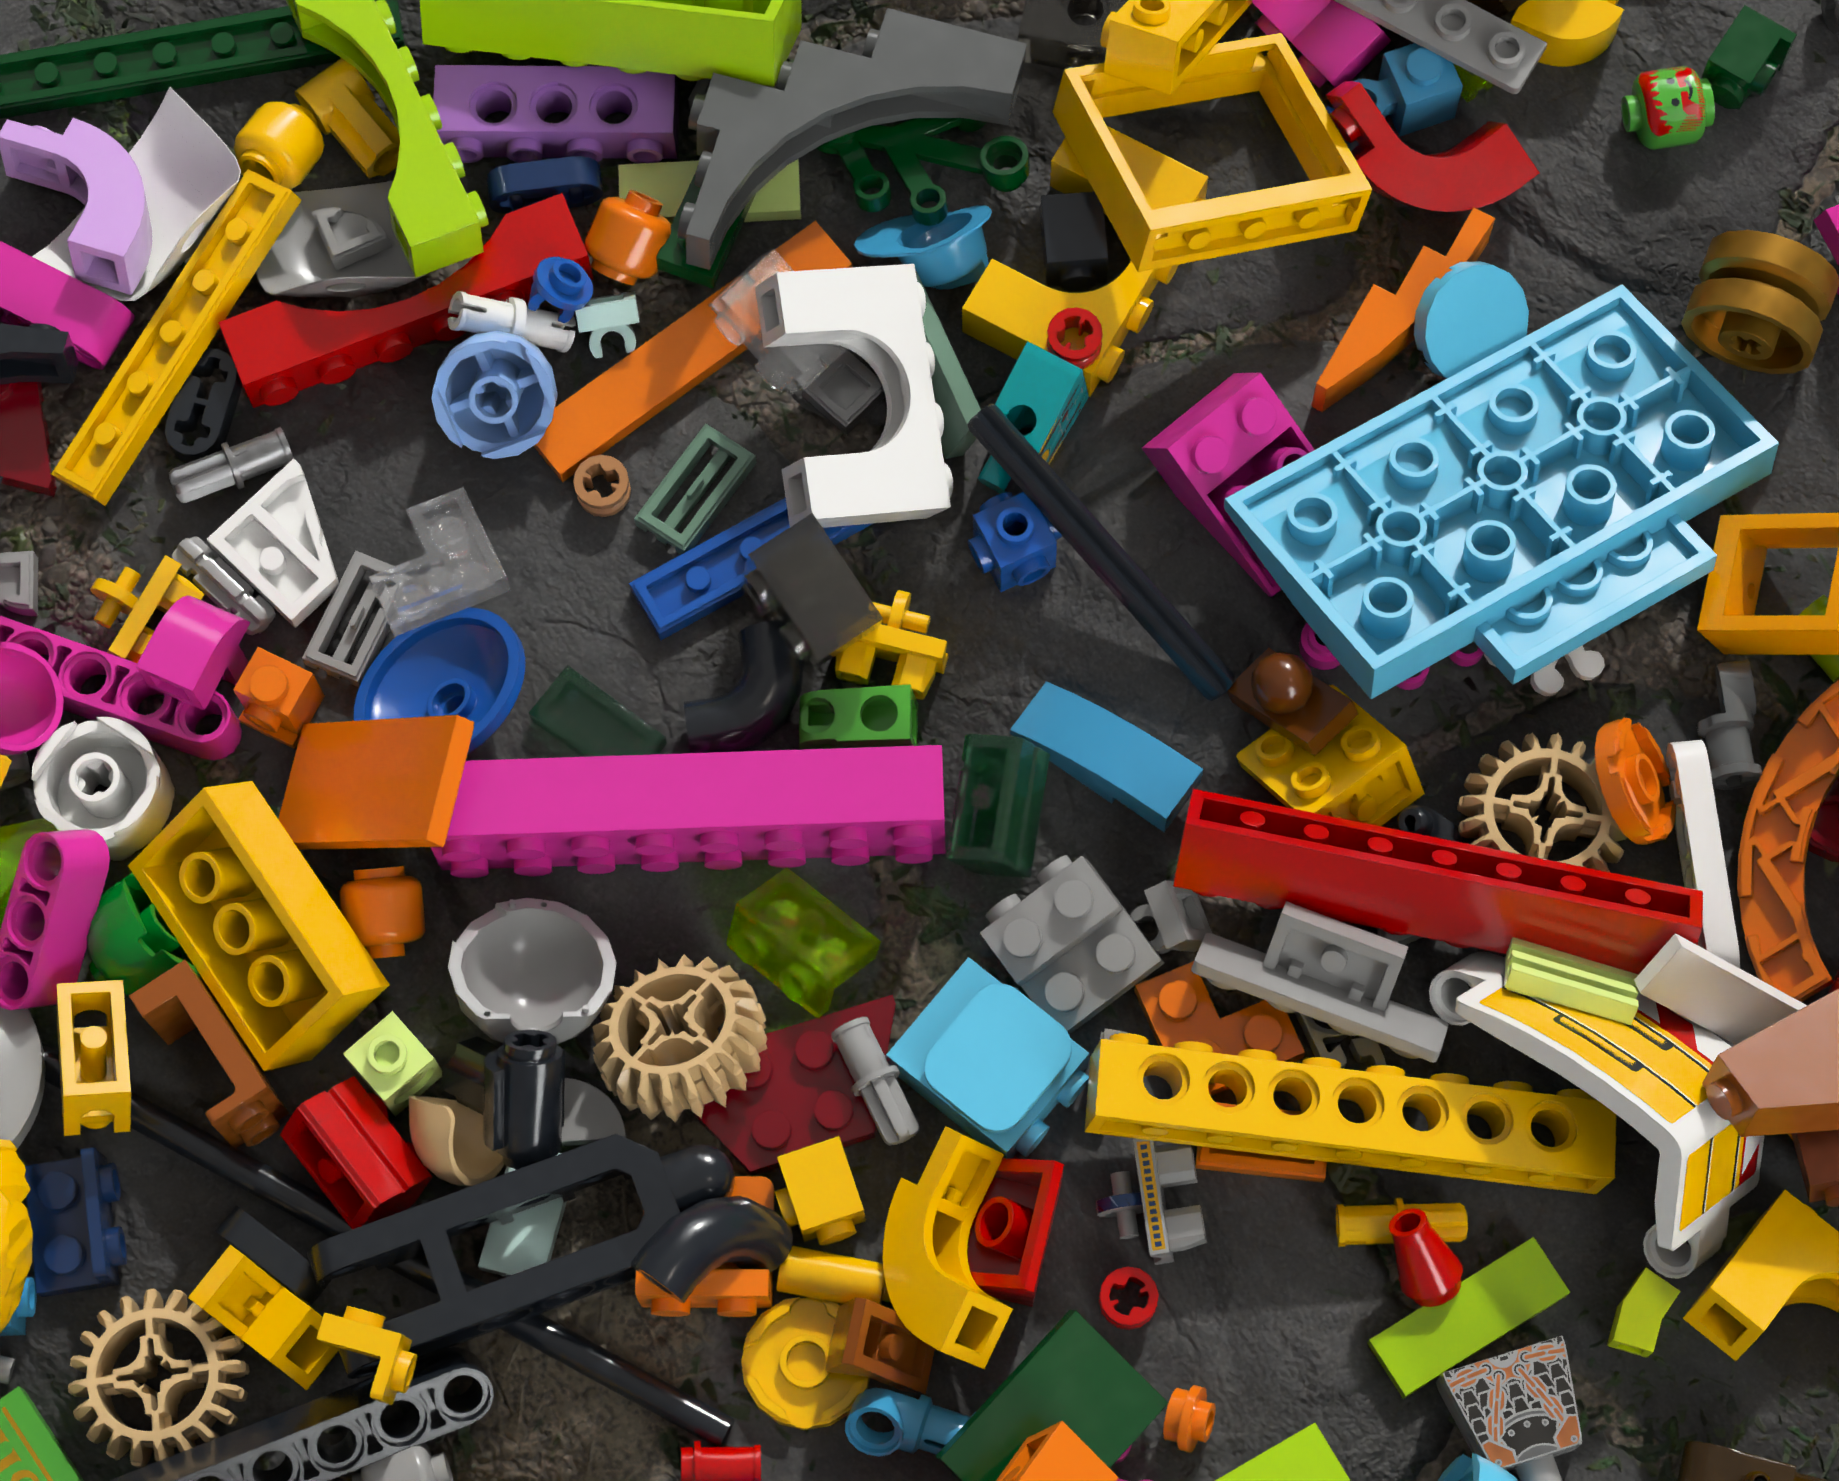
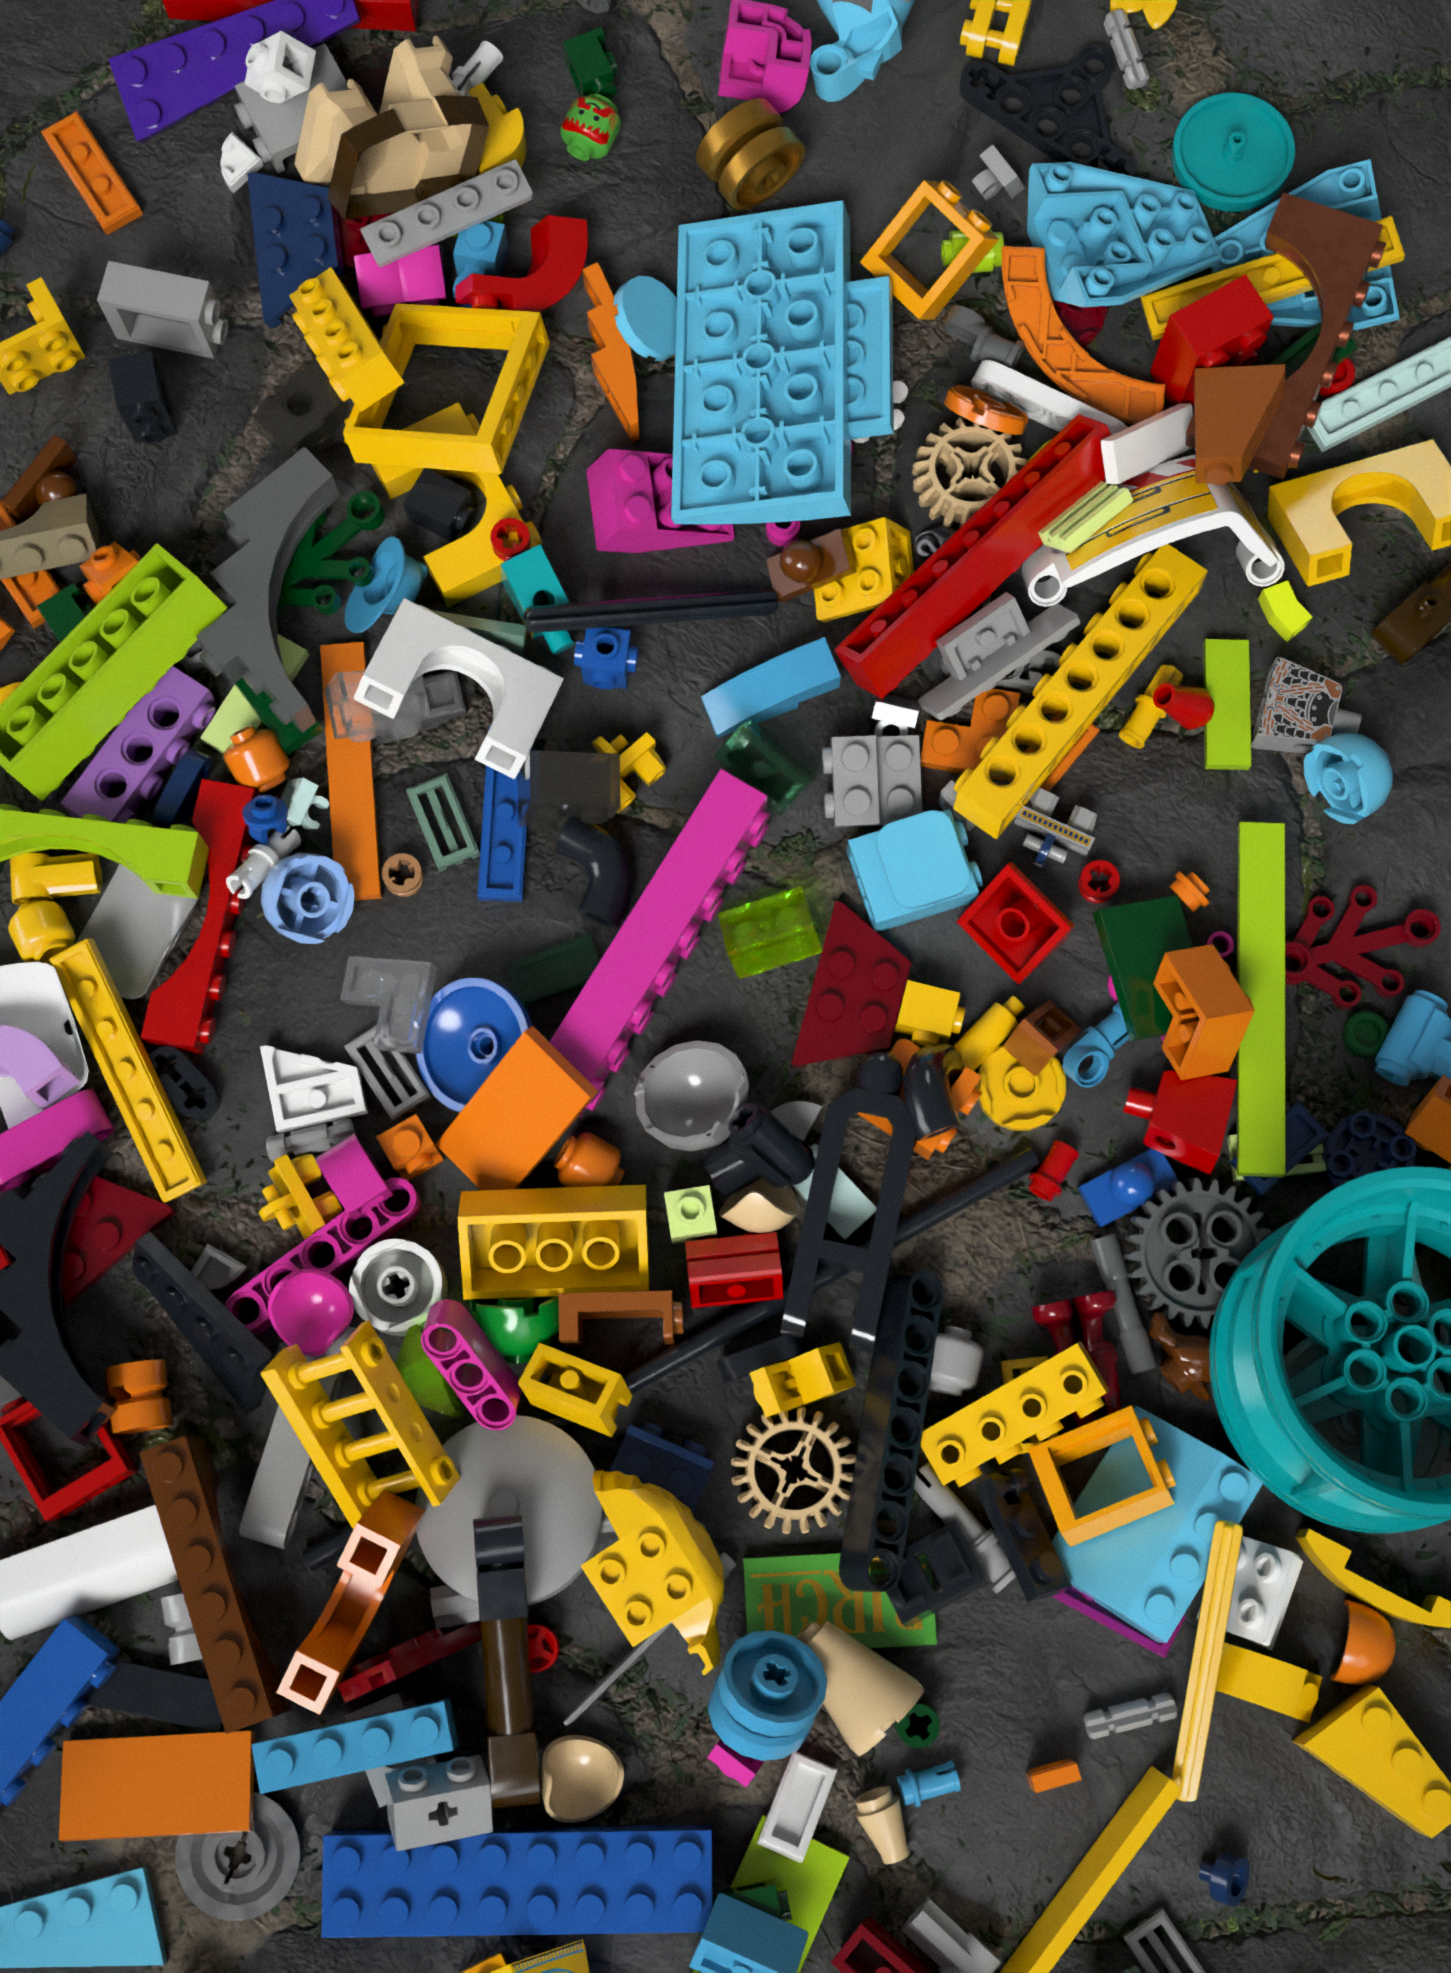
camera: 60 degrees left, 5 degrees up
flat silver axle [169,427,294,503] -> none
light grey tile [311,207,392,270] -> none
yellow bracket [316,1306,417,1405] -> none
tan gear [592,954,767,1123] -> none
bright green leg [799,684,918,750] -> none
light grey axle [831,1017,919,1146] -> none
yellow arch [883,1126,1013,1369] -> none

